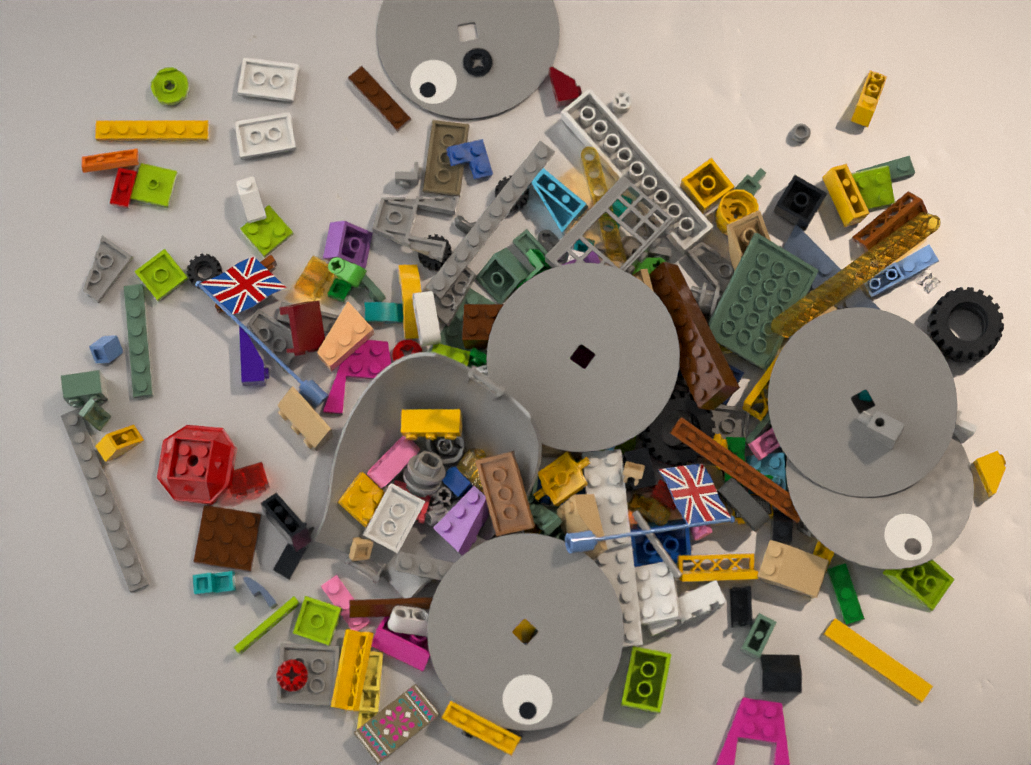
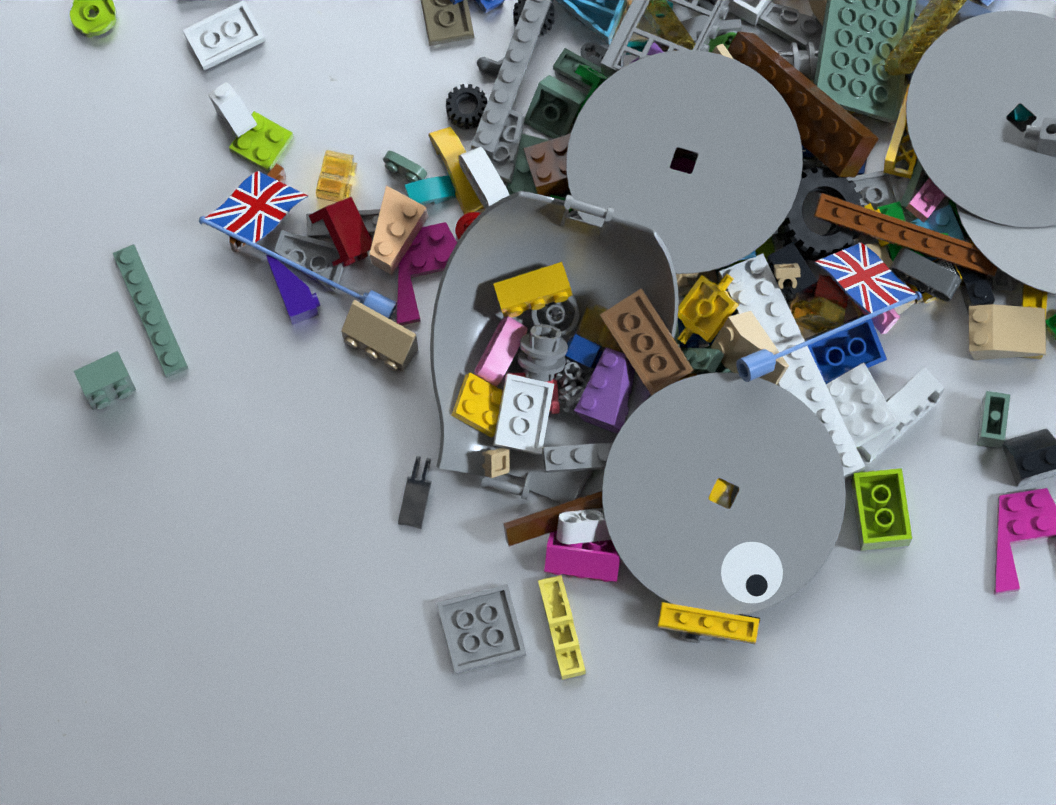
camera: 15 degrees left, 5 degrees down
light grey plate [61,408,149,593] -> none
sand green plate [79,398,111,431] -> none
orange tile [81,149,139,173] -> none
light grey wing [83,235,133,303] -> none
medium blue panel [89,335,123,363] -> none
yellow plate [95,120,209,141] -> none
yellow slope [95,424,144,462] -> none
red plate [110,168,138,209] -> none
lime plate [131,163,178,208] -> none
lime plate [134,249,188,302] -> none
red piece [157,425,238,505] -> none
black tyre [187,254,223,289] -> none
reddish brown plate [193,505,262,572] -> none
teal slope [193,571,236,595] -> none
clear red brick [229,462,270,499] -> none
lime tile [233,596,300,654] -> none
sand blue slope [243,576,278,609] -> none
black brick [261,492,312,552] -> none
red gear [276,659,308,691] -> none
lime plate [293,596,343,646] -> none
bright pink plate [321,575,371,631] -> none
medium lavender slope [323,221,373,269] -> none
green plate [327,278,353,303] -> none
bright green piece [328,257,367,288] -> none
yellow fence [331,629,374,711] -> none
dark tan tile [353,684,440,764] -> none
light grey wing [372,196,459,262] -> none
light grey bracket [395,162,422,187] -> none
light grey bar [632,510,682,579] -> none
yellow fence [677,553,758,582] -> none
black hinge [729,586,753,628] -> none

